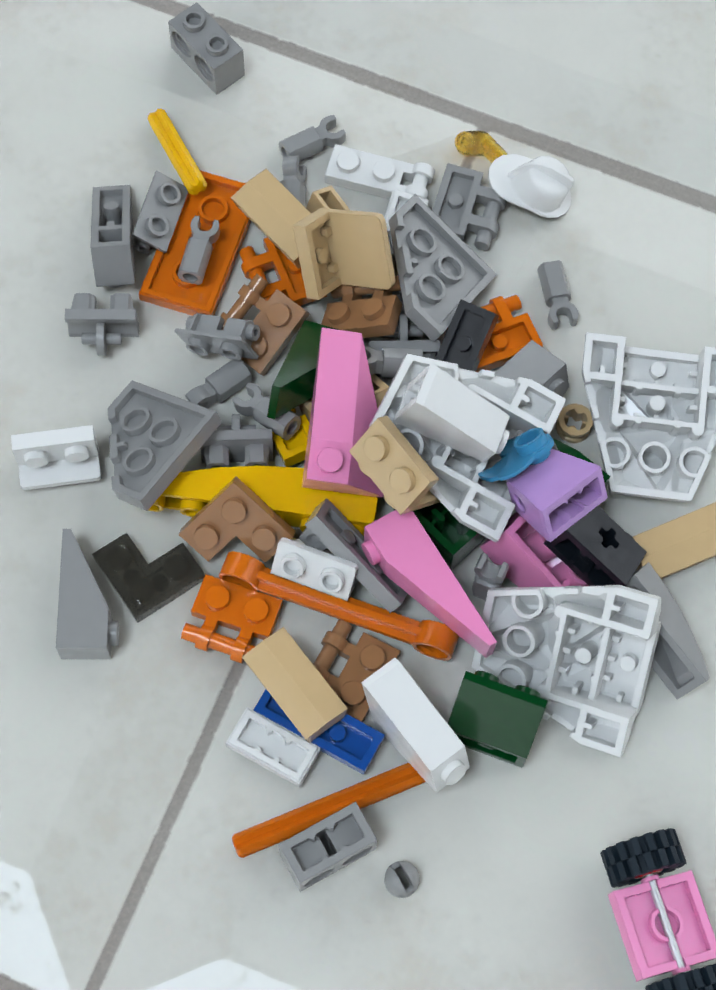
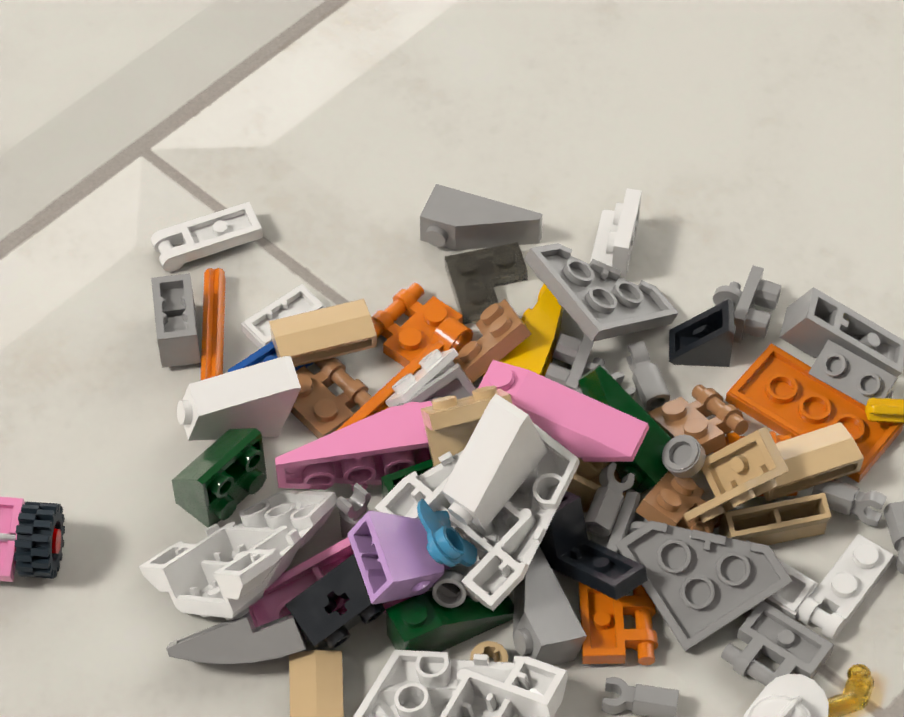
camera: 115 degrees right, 15 degrees down
light grey hinge [175,313,260,361] -> none
light grey bar [177,215,220,285] -> none
light grey hinge [384,861,420,898] -> none
none -> white plate [151,202,263,272]
none -> light grey tile [662,435,706,478]
none -> black slope [669,299,734,367]

